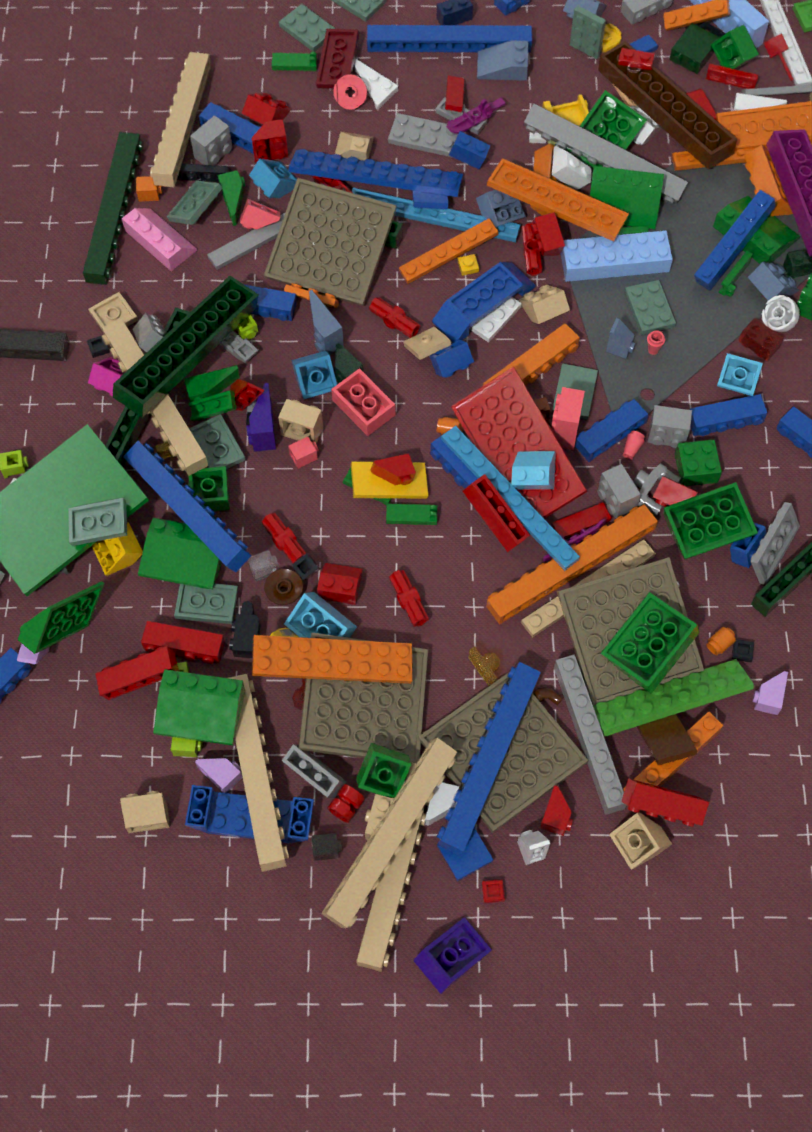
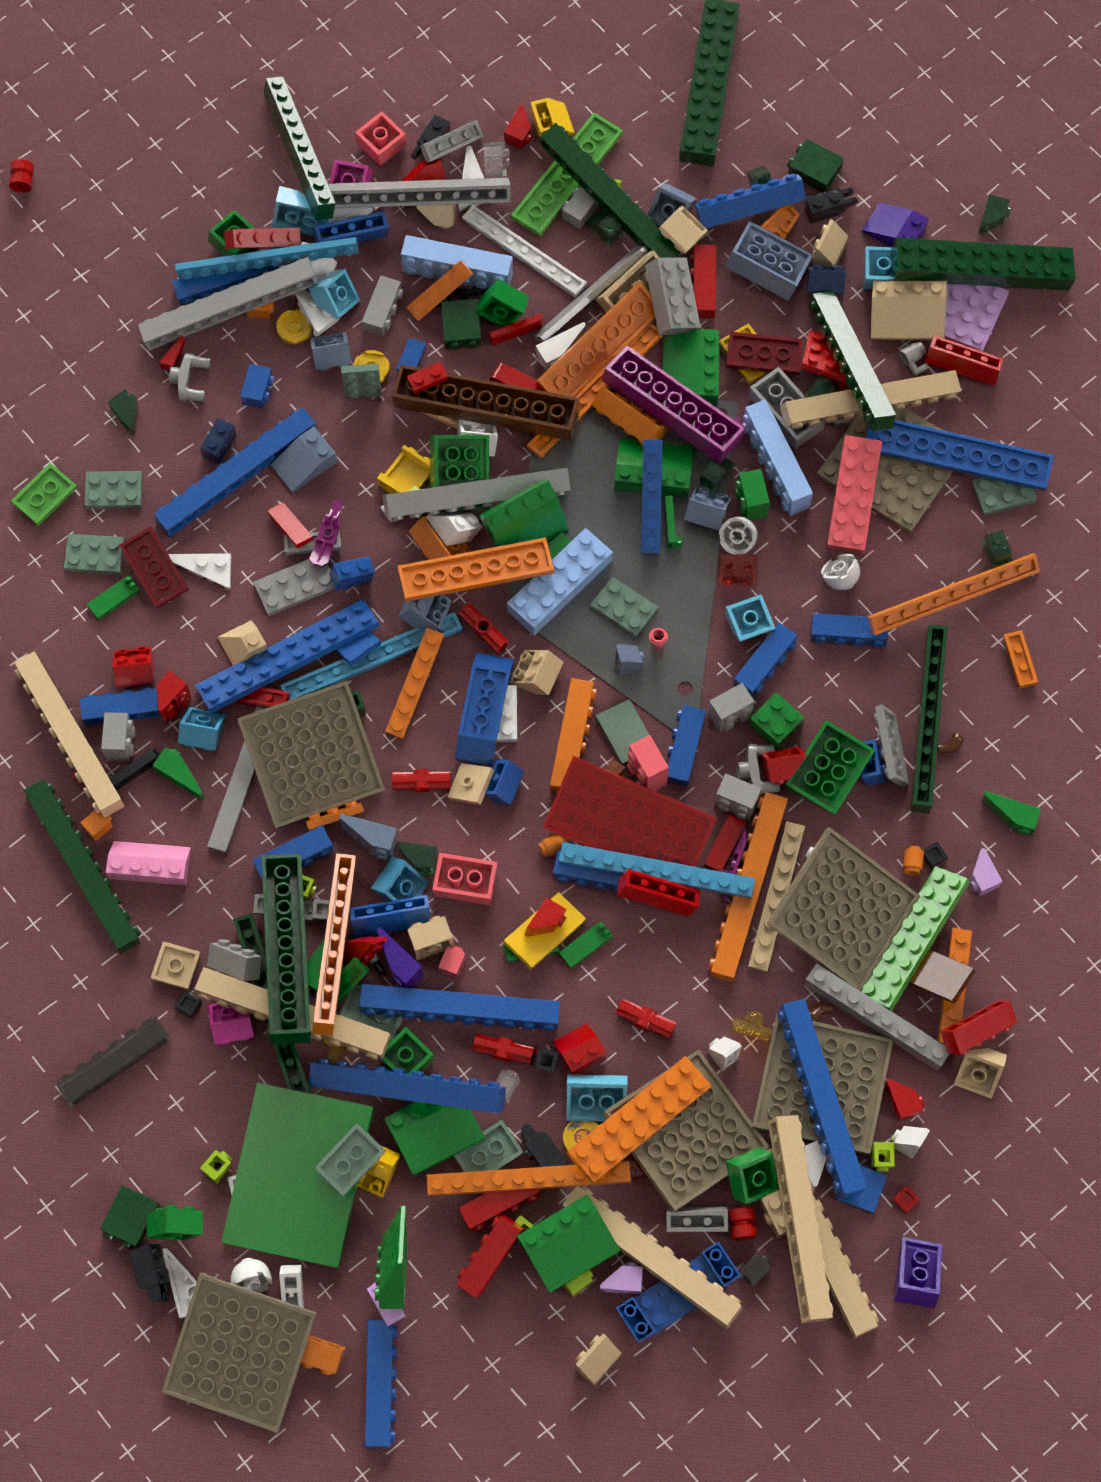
camera: 40 degrees left, 5 degrees up
sand green plate [166,180,222,225] -> none
coral slope [240,199,280,230] -> none
reddish brown dish [264,569,303,605] -> none
coral plate [334,74,367,109] -> none
yellow plate [458,254,479,276] -> none
medium azure slope [511,451,556,489] -> none
red slope [531,212,565,256] -> none
green slope [601,592,700,694] -> none
coral cone [623,431,645,460] -> none
red piece [764,33,793,81] -> none
none -> orange brick [313,853,356,1036]
none -> blue brick [350,895,431,938]
none -> blue brick [360,984,560,1032]
none -> orange plate [427,1161,631,1196]
none -> white slope [708,1037,741,1071]
none -> lime brick [871,1142,895,1173]

